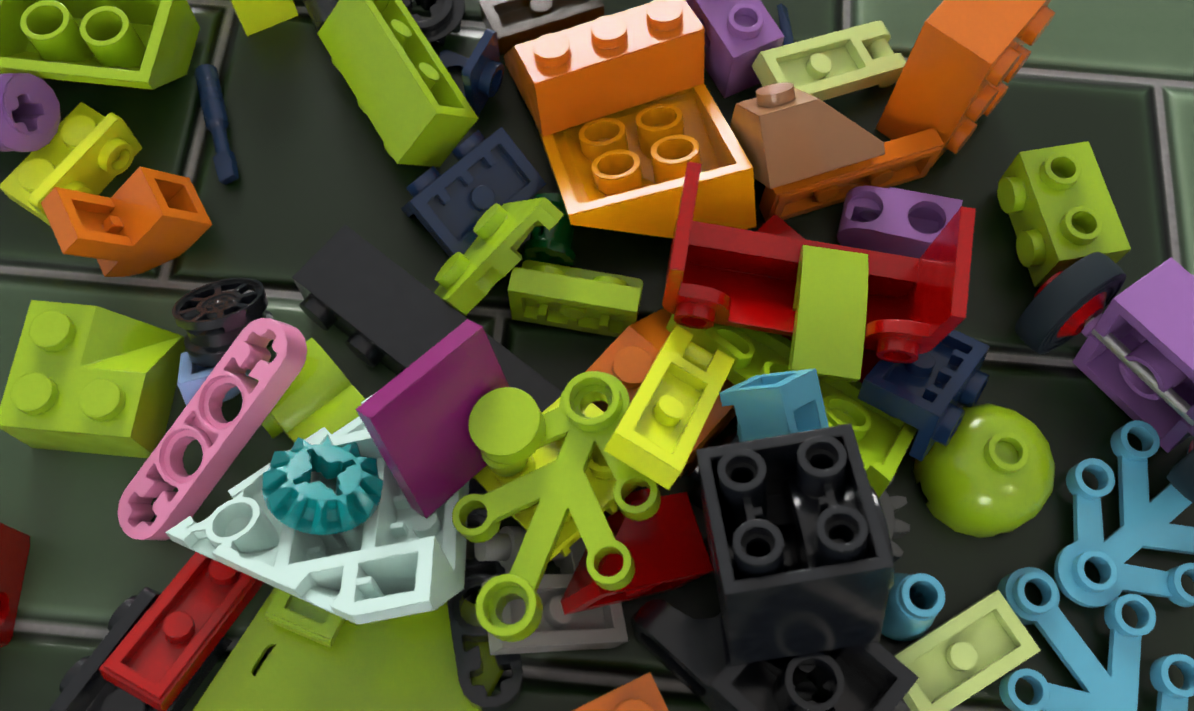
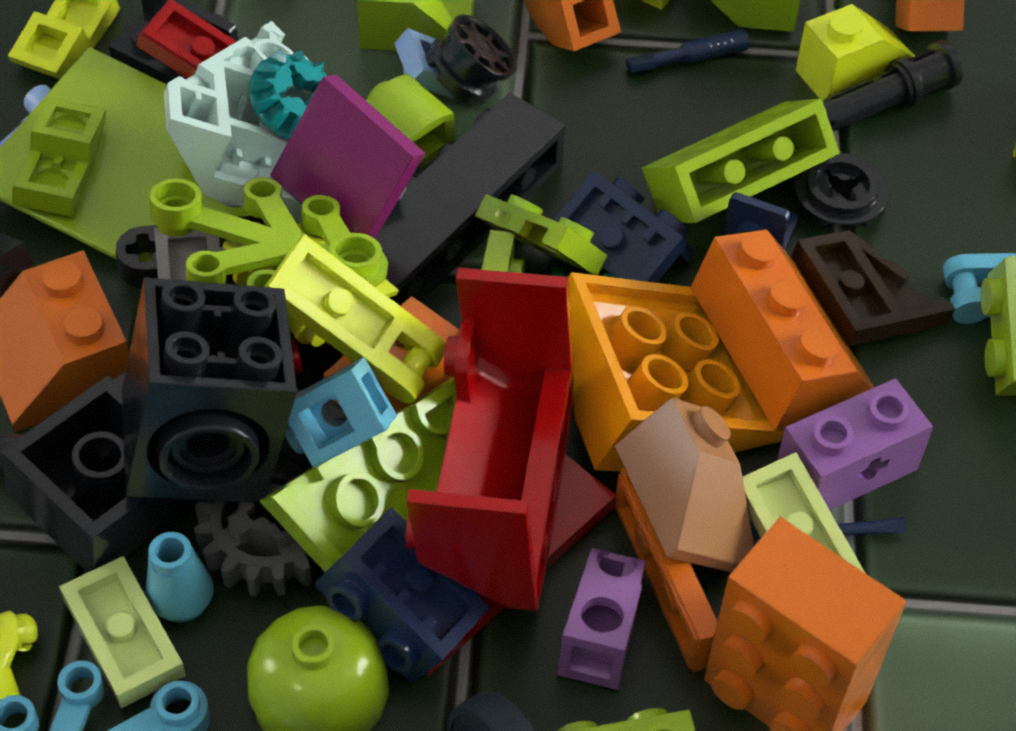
camera: 90 degrees right, 15 degrees down
bright pink beam [117,318,307,541] -> none
lime tile [469,387,545,464] -> none
lime slope [788,245,869,382] -> none

